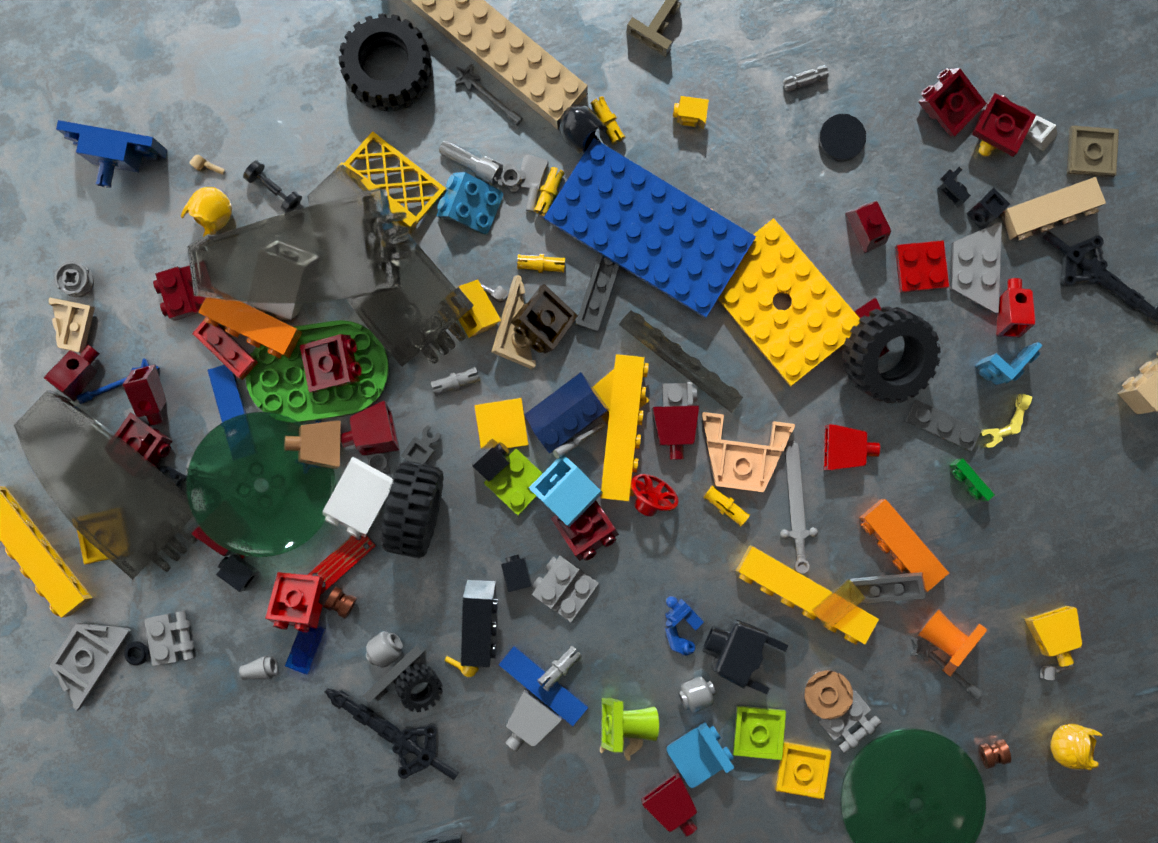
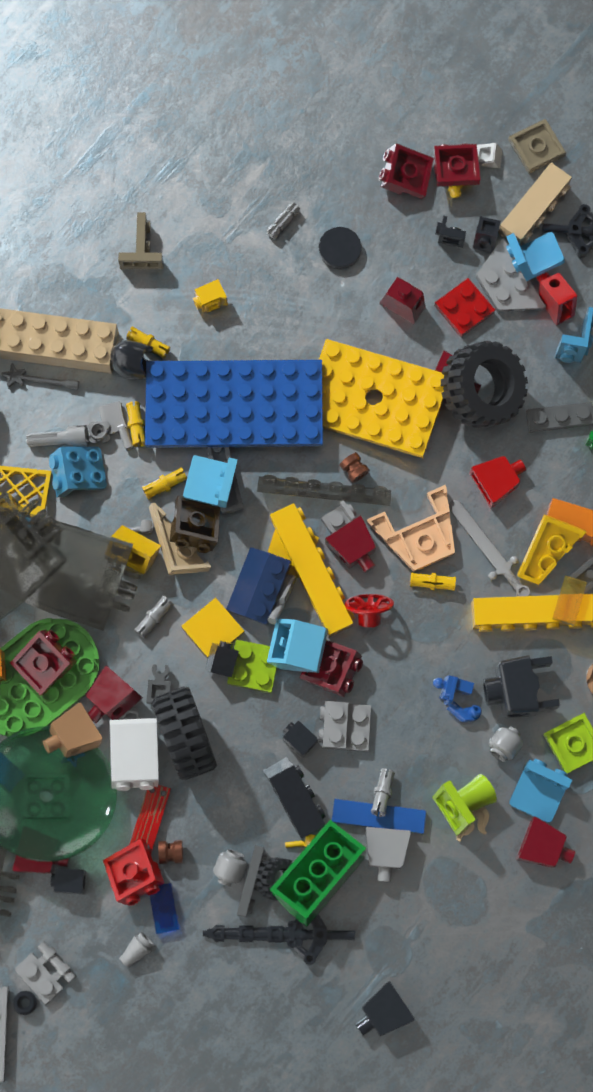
camera: 30 degrees left, 10 degrees down
none -> medium azure bracket [183,455,238,508]
none -> green slope [270,820,366,927]
none -> copper wheel [339,452,370,483]
none -> dark azure bracket [506,232,565,281]
none -> yellow wing [517,514,586,585]

